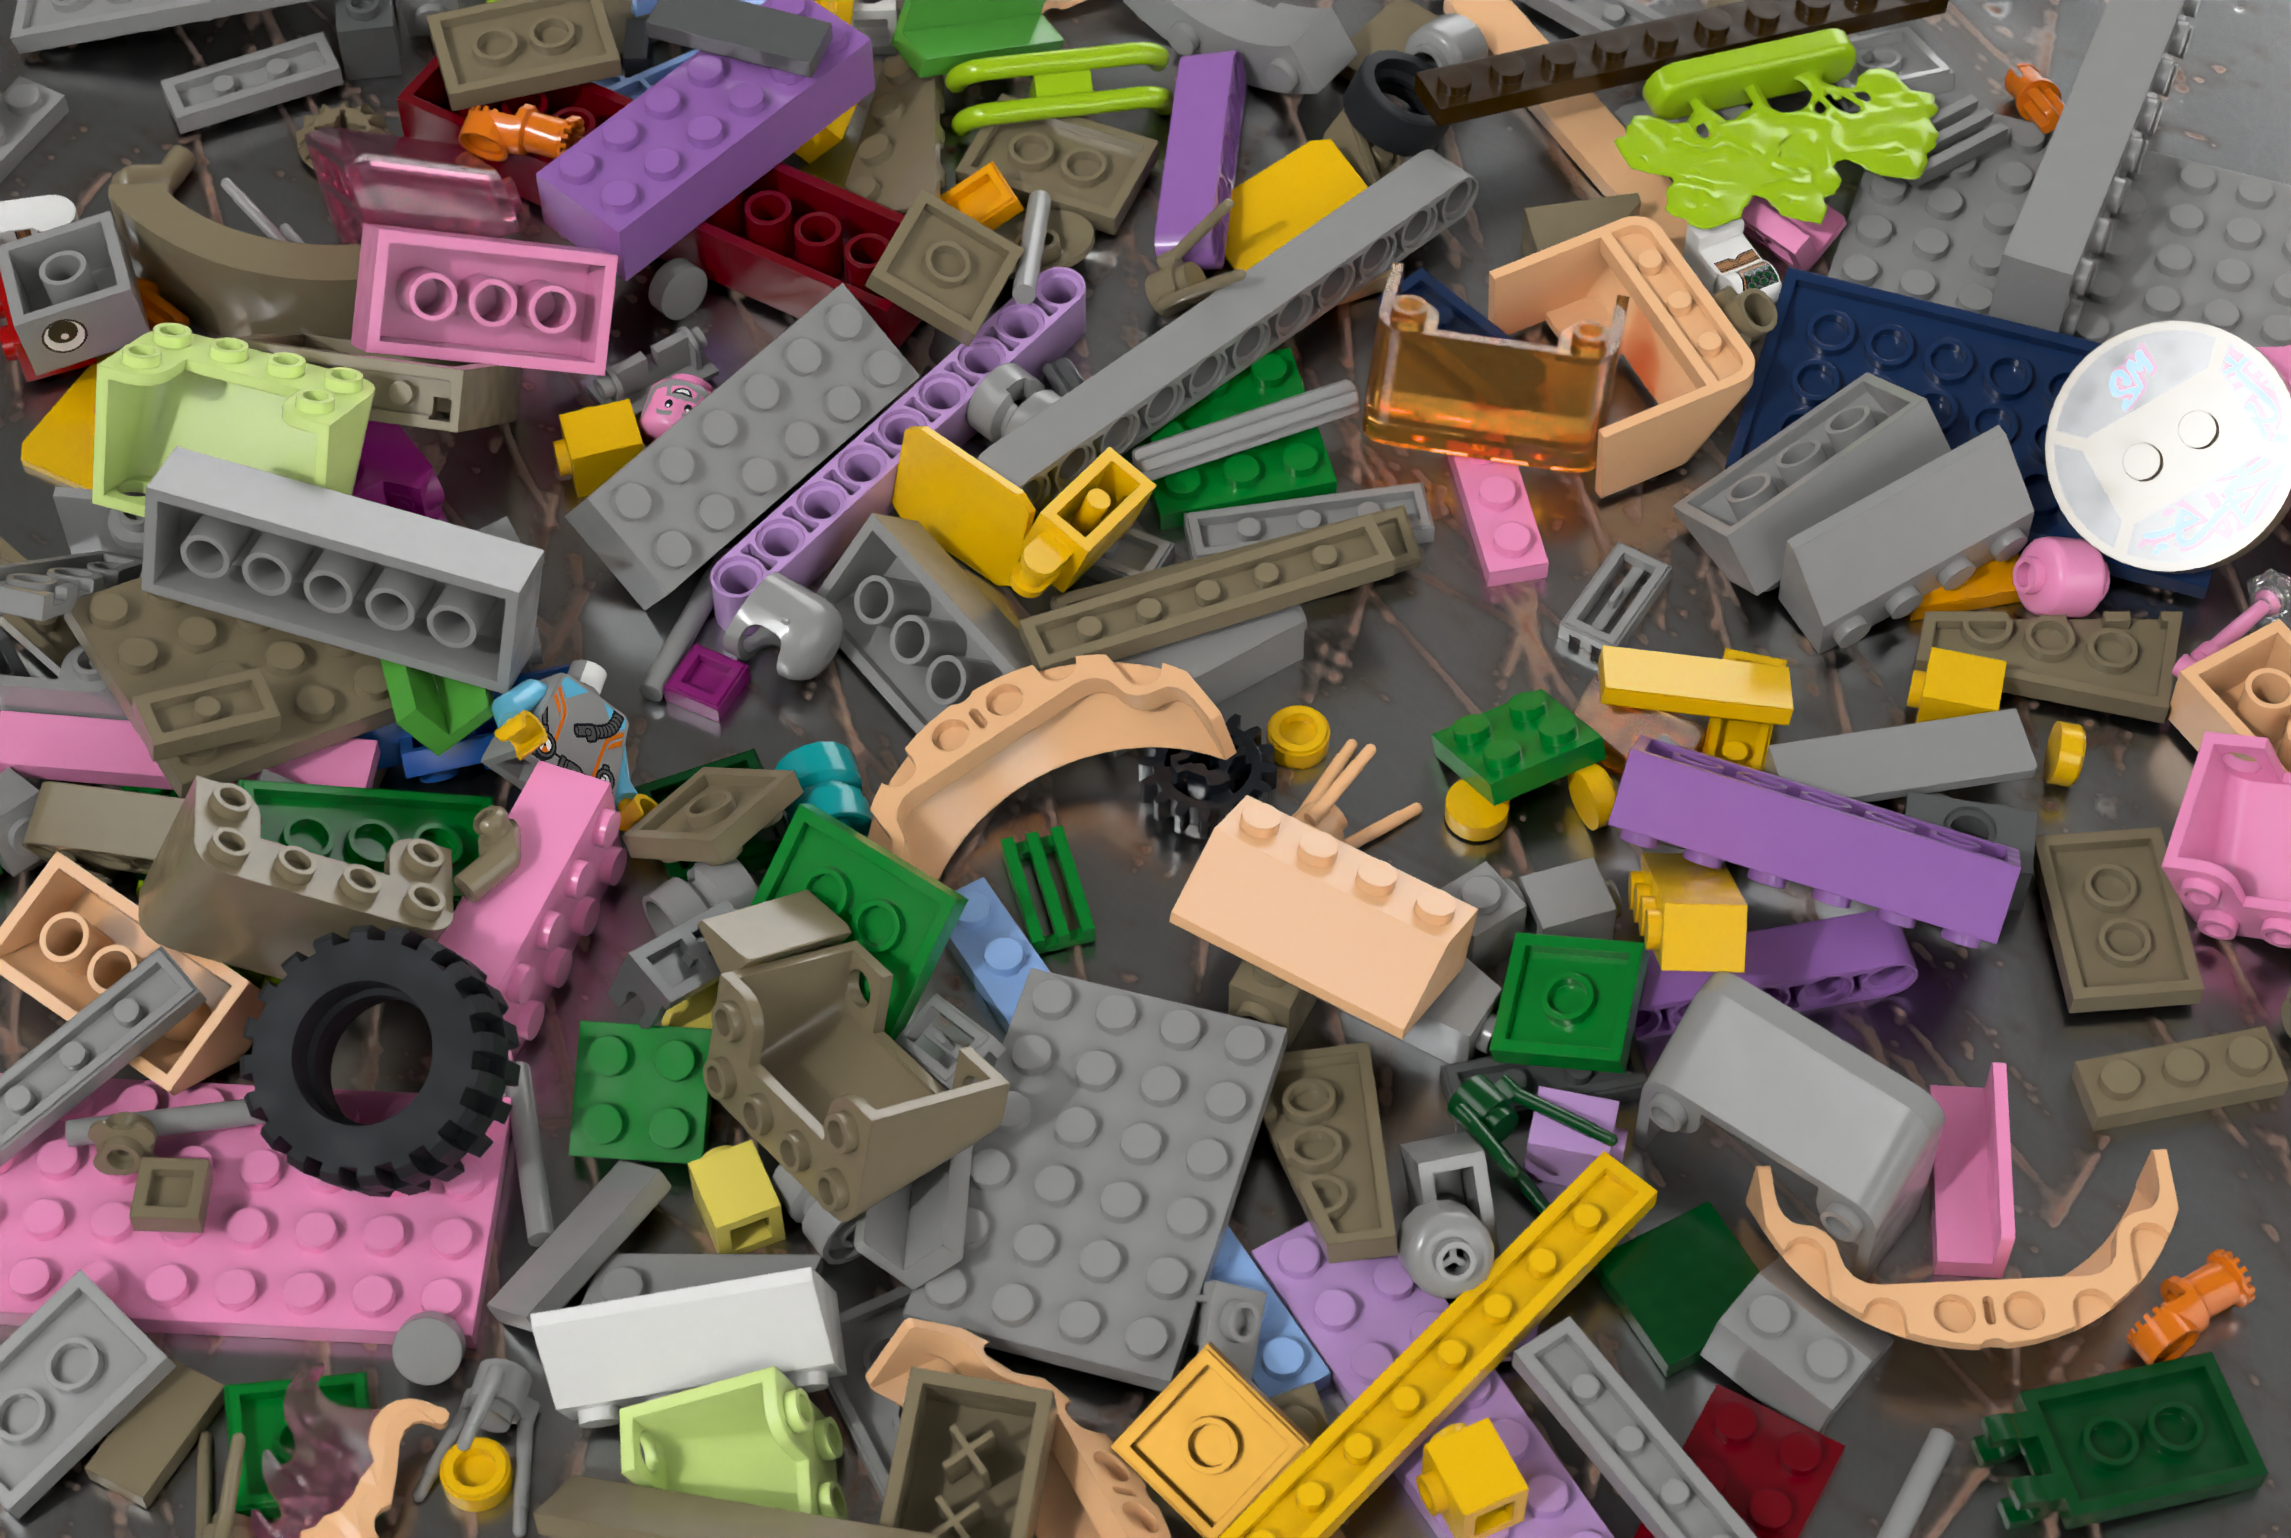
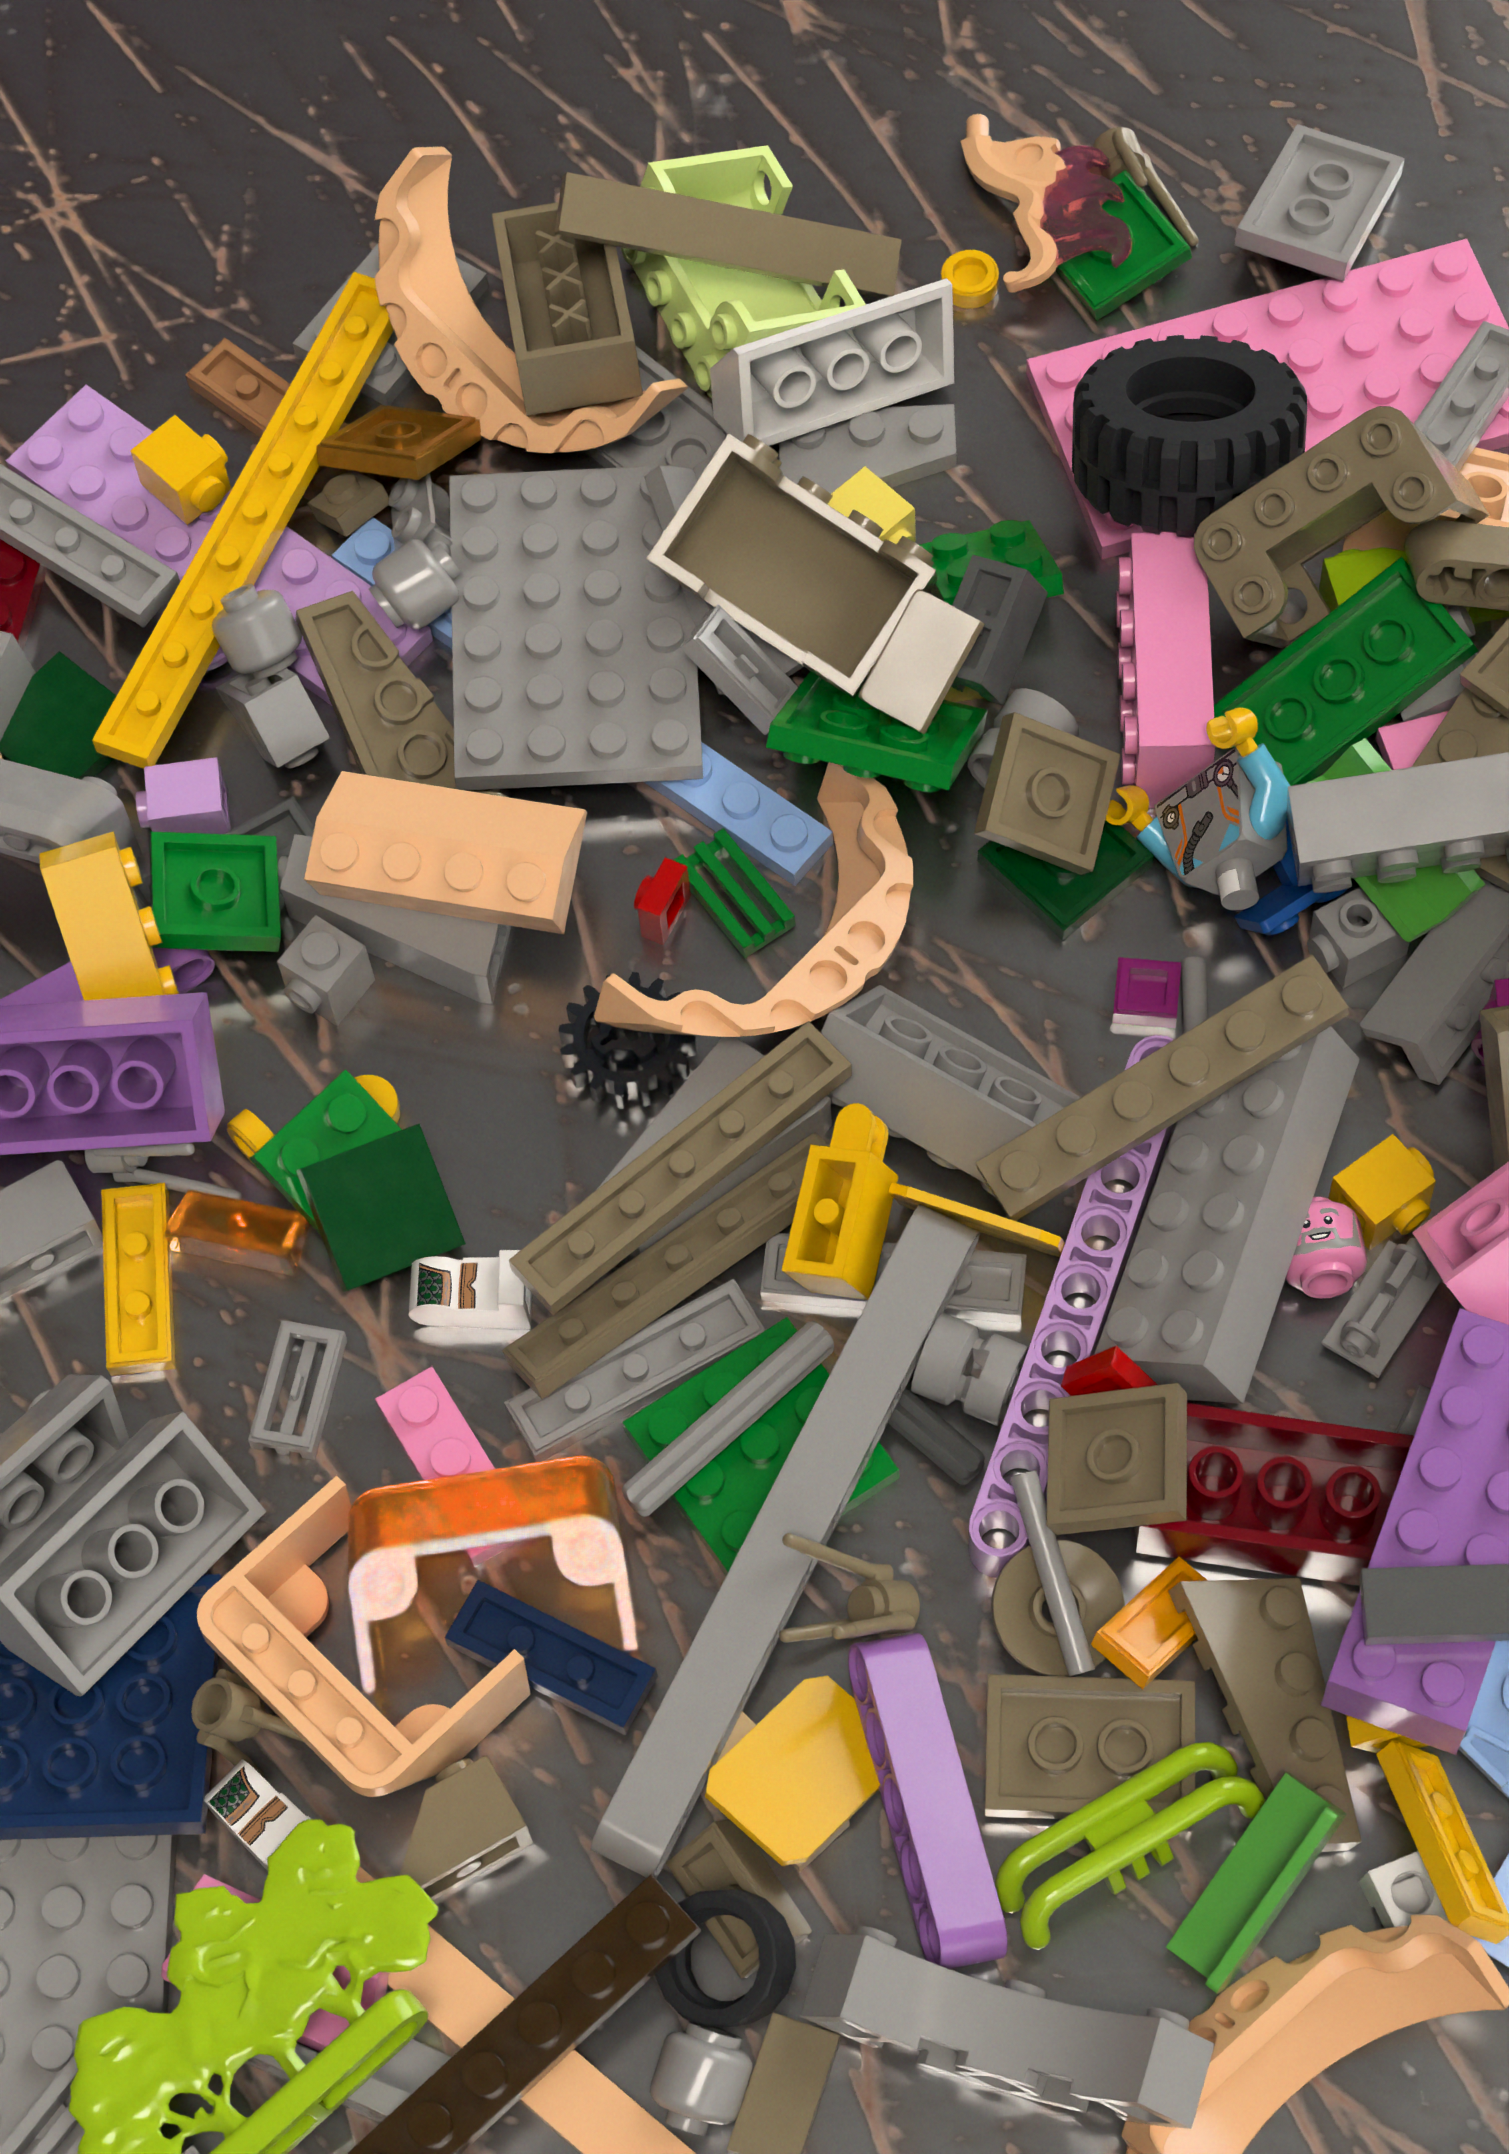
camera: 165 degrees right, 10 degrees up
light grey bar [65,1099,266,1147] -> none
dark tan tile [85,1356,224,1509] -> none
dark tan plate [88,1112,159,1175] -> none
dark tan plate [129,1157,214,1233] -> none
light grey tile [392,1311,466,1385] -> none
light grey plant [412,1358,540,1537] -> none
dark tan arm [454,806,521,903] -> none
light grey tile [486,1160,672,1332] -> none
light grey bar [506,1061,554,1247] -> none
light grey helmet [722,572,843,681] -> none
teal wheel [775,741,873,838] -> none
yellow tile [1266,705,1330,769] -> none
light nougat plant [1291,739,1423,849] -> none
dark green plant [1447,1074,1618,1213] -> none
light grey brick [1519,857,1622,940] -> none
yellow tile [1598,645,1794,726] -> none
none -> dark green tile [296,1123,466,1292]
none -> light grey head [369,539,462,630]
none -> white leg [408,1250,532,1329]
none -> red plate [634,857,691,946]
none -> dark tan plate [976,954,1349,1221]
none -> red plate [1061,1345,1158,1396]

